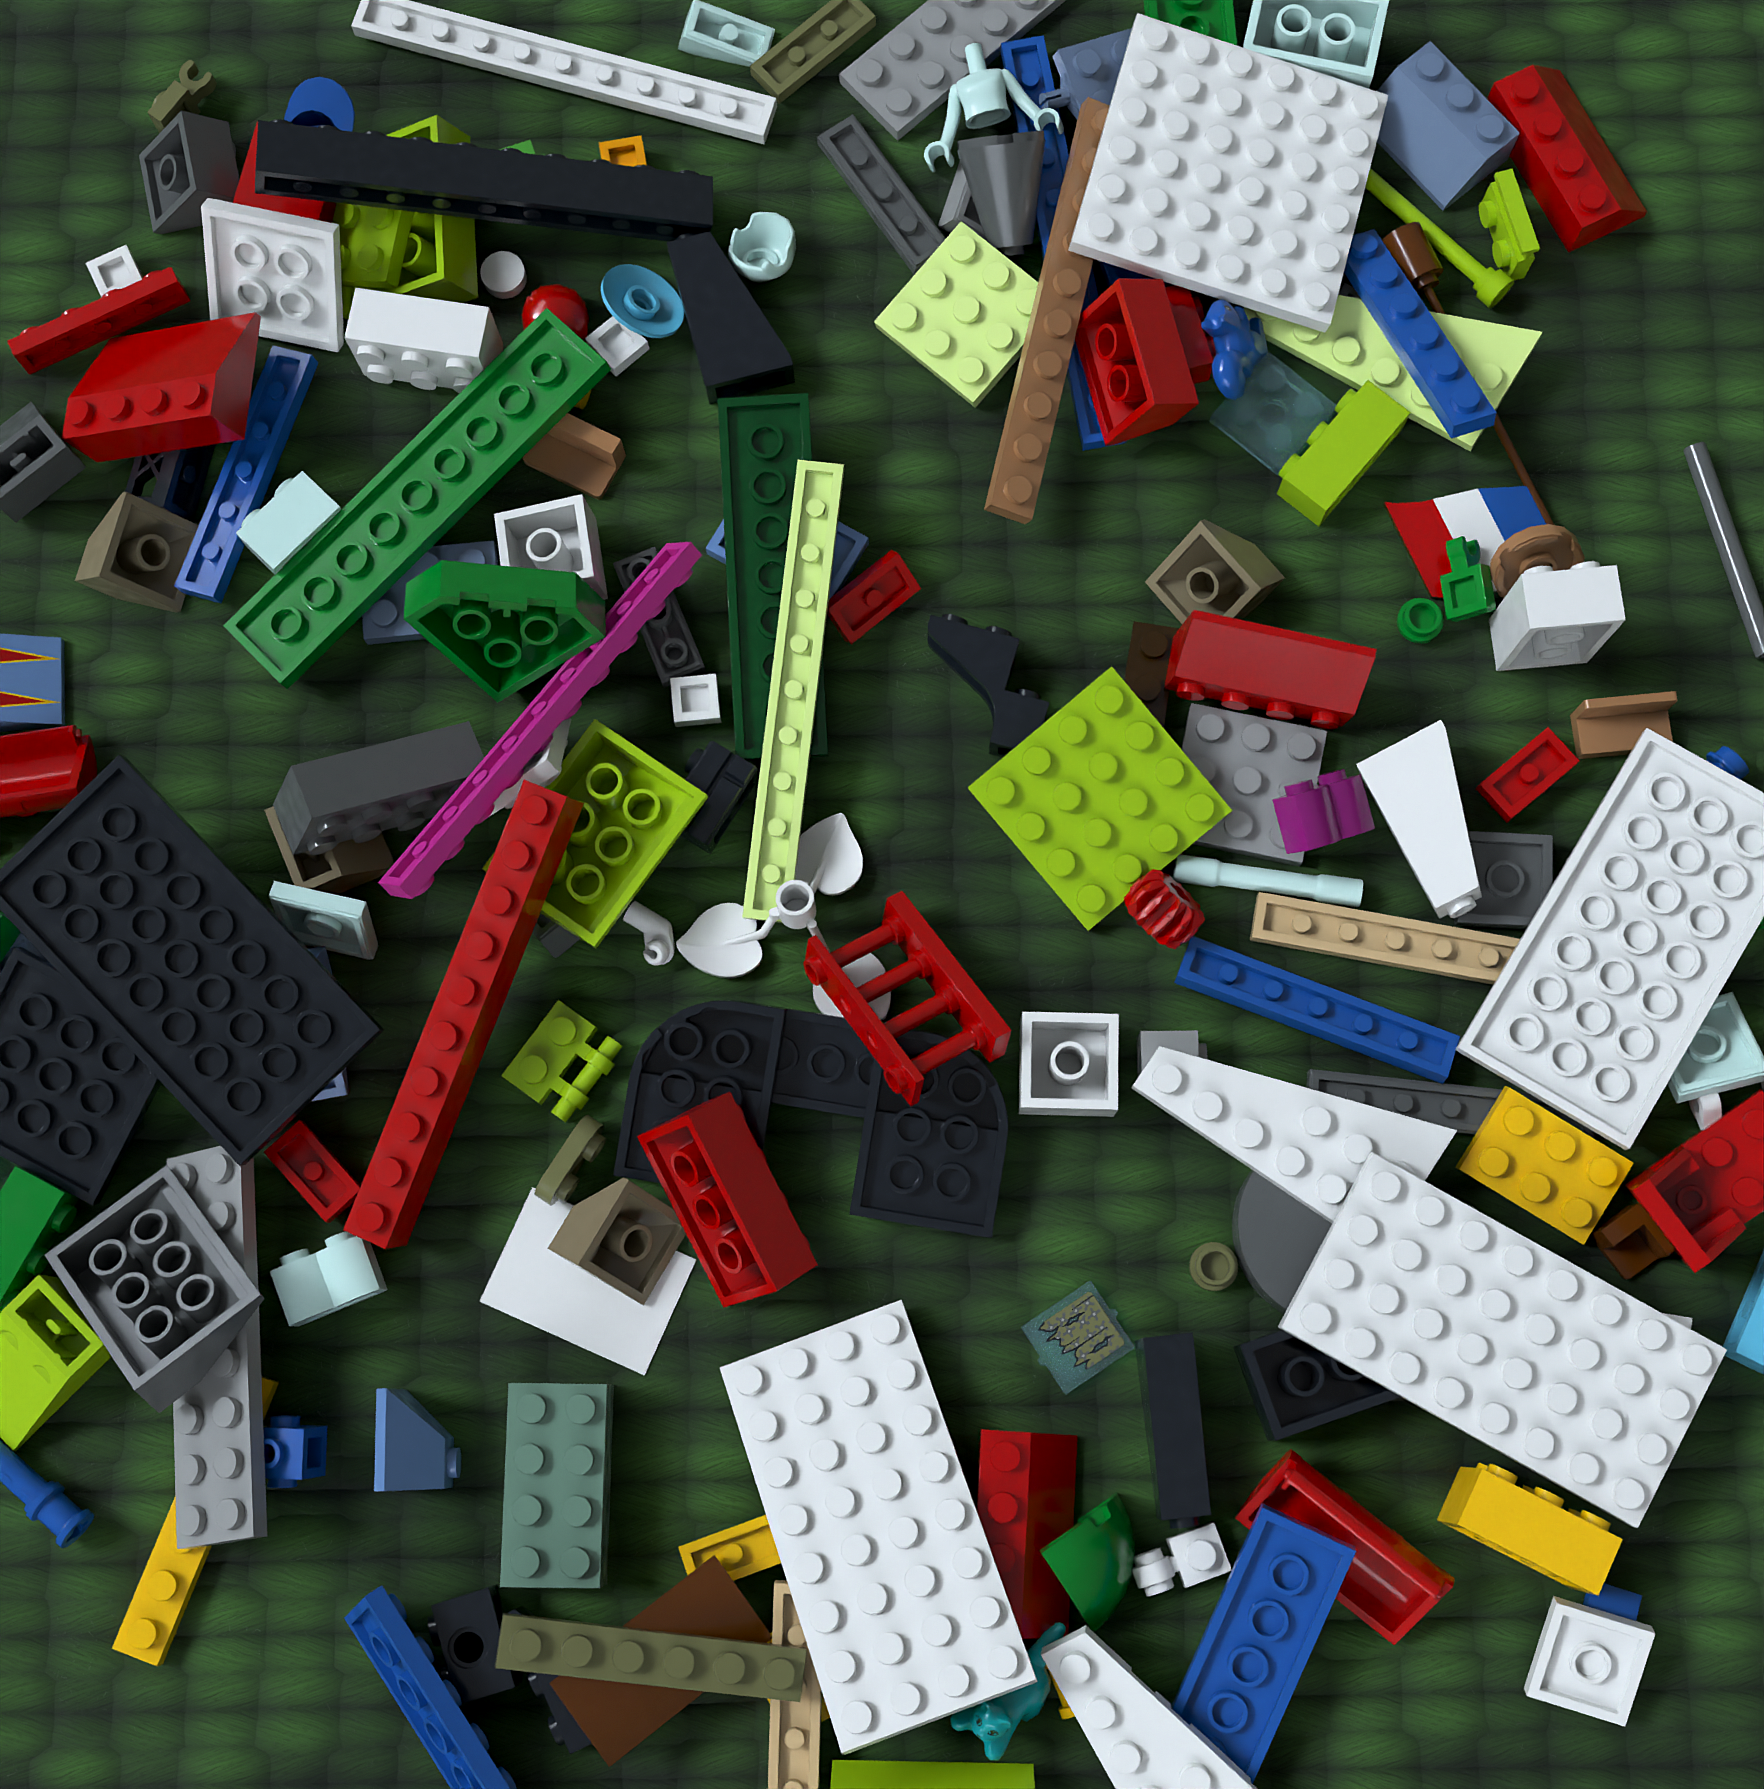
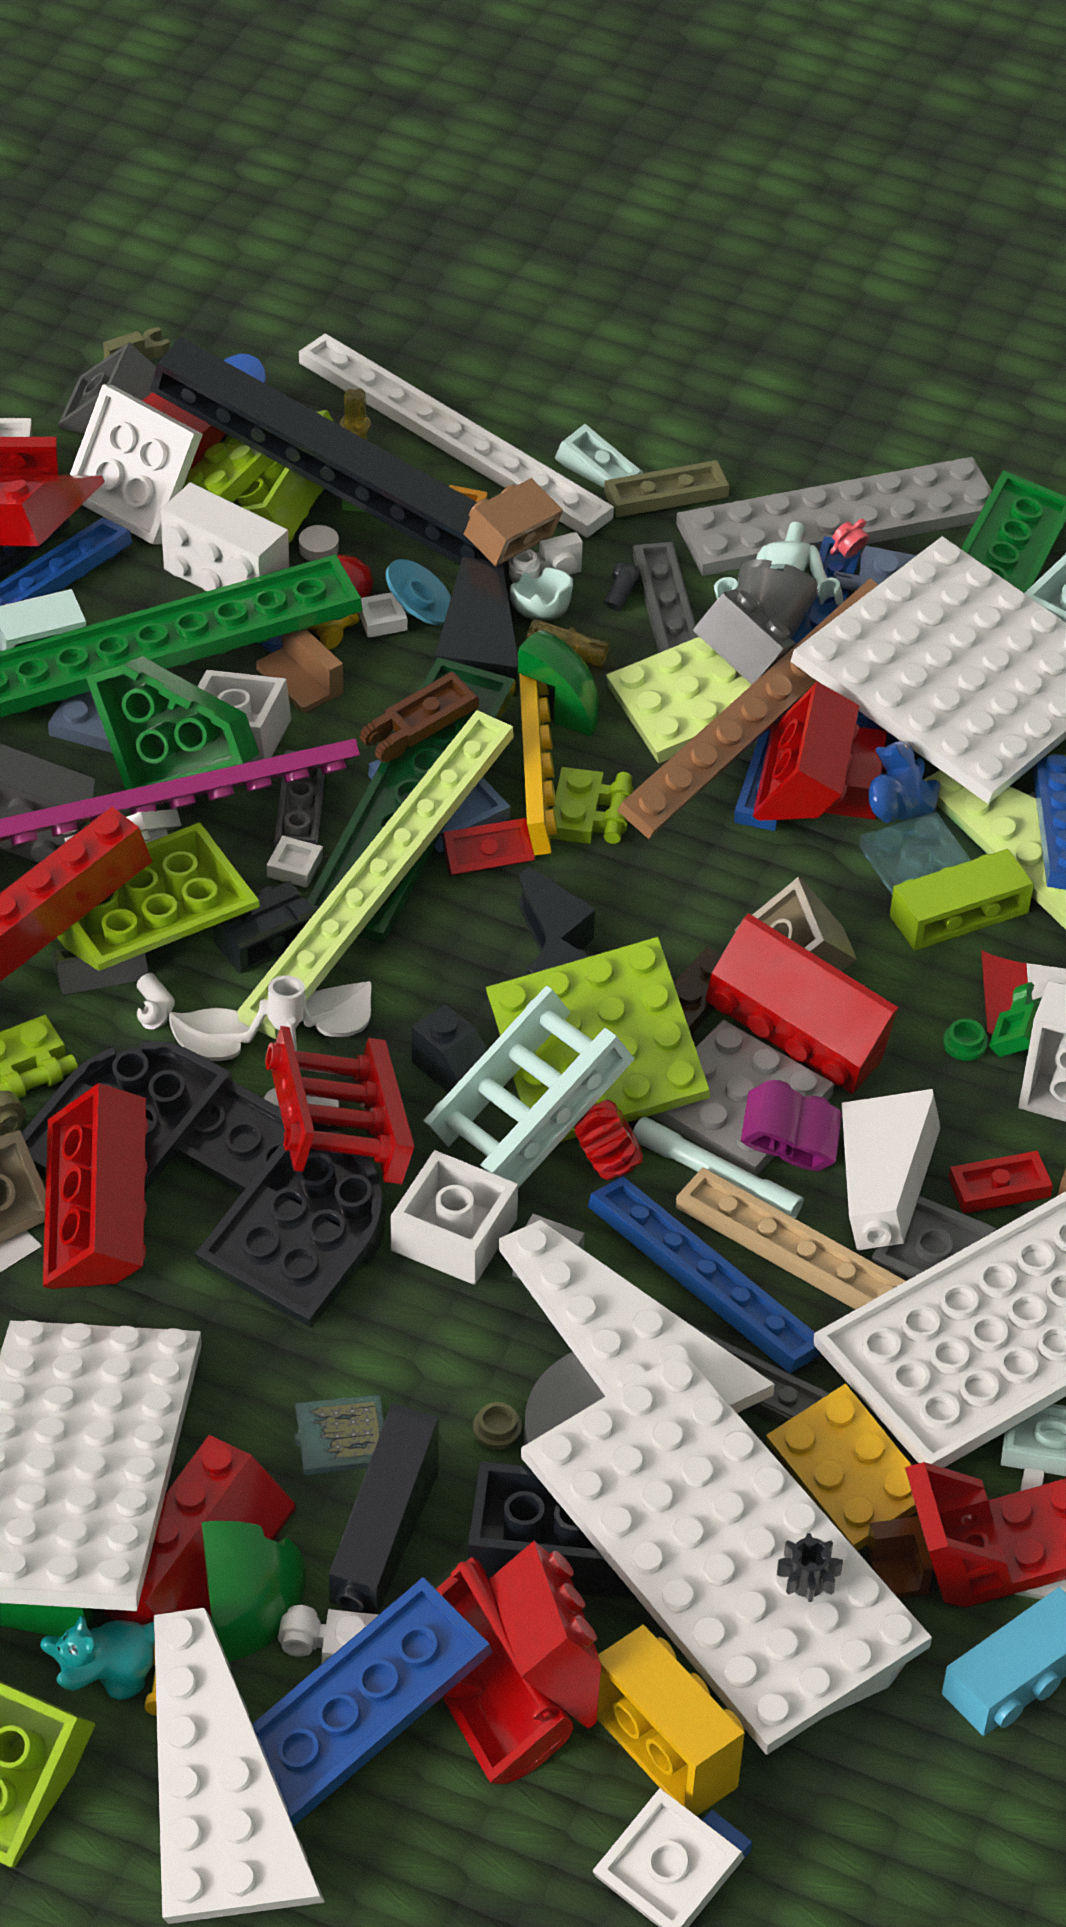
camera: 20 degrees right, 30 degrees down
none -> clear yellow axle [340,388,371,440]
none -> reddish brown hinge [359,672,479,763]
none -> black slope [412,1004,506,1093]
none -> light aqua fence [423,985,635,1188]
none -> medium nougat brick [464,478,563,567]
none -> red slope [489,1541,601,1729]
none -> white plate [508,532,583,583]
none -> green brick [518,631,599,737]
none -> yellow plate [519,674,558,856]
none -> clear yellow axle [527,620,610,668]
none -> lime plate [551,767,634,844]
none -> black arm [603,562,641,611]
none -> brick [693,589,796,684]
none -> black gear [777,1533,843,1602]
none -> coral plate [829,518,869,559]

